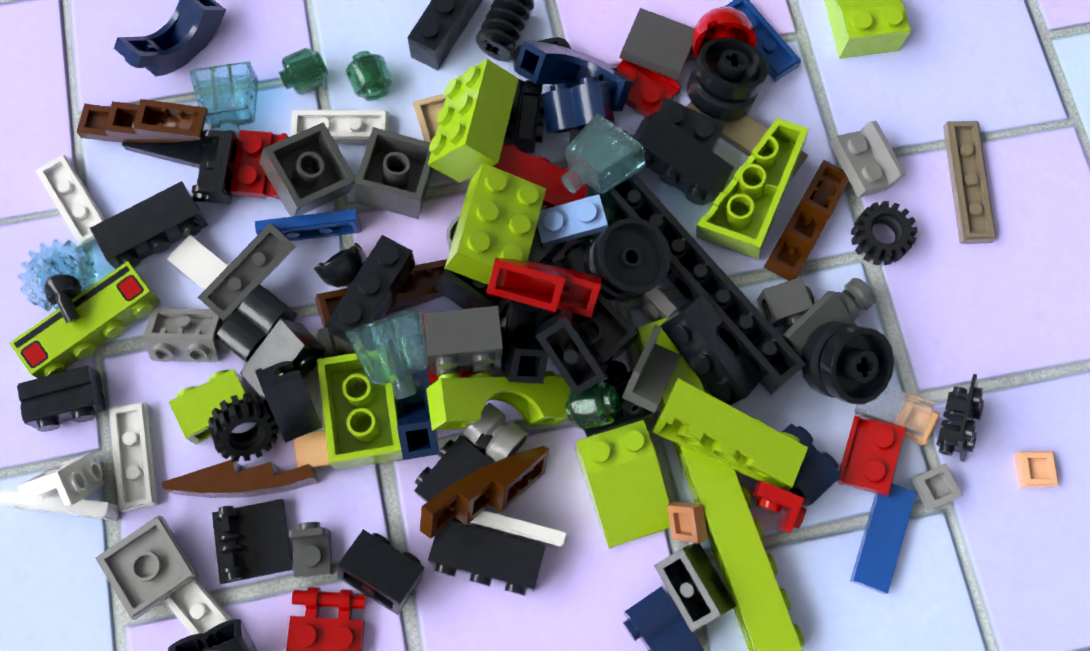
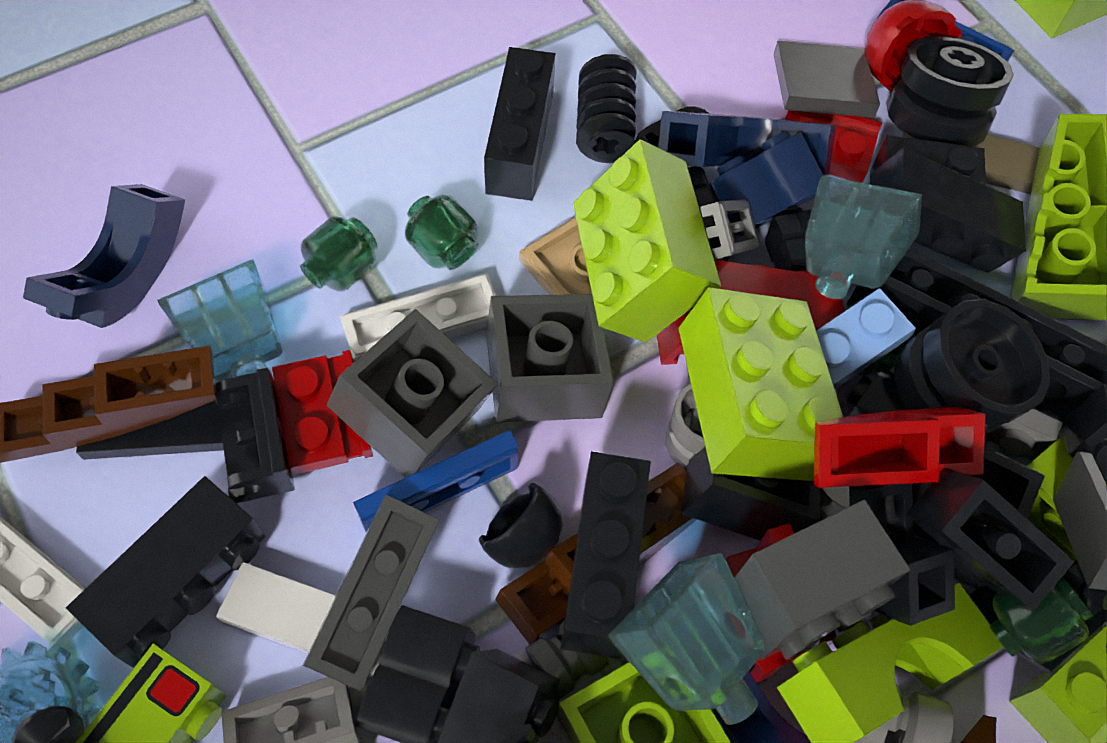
camera: 20 degrees left, 10 degrees down
none -> light grey tile [700,199,760,260]

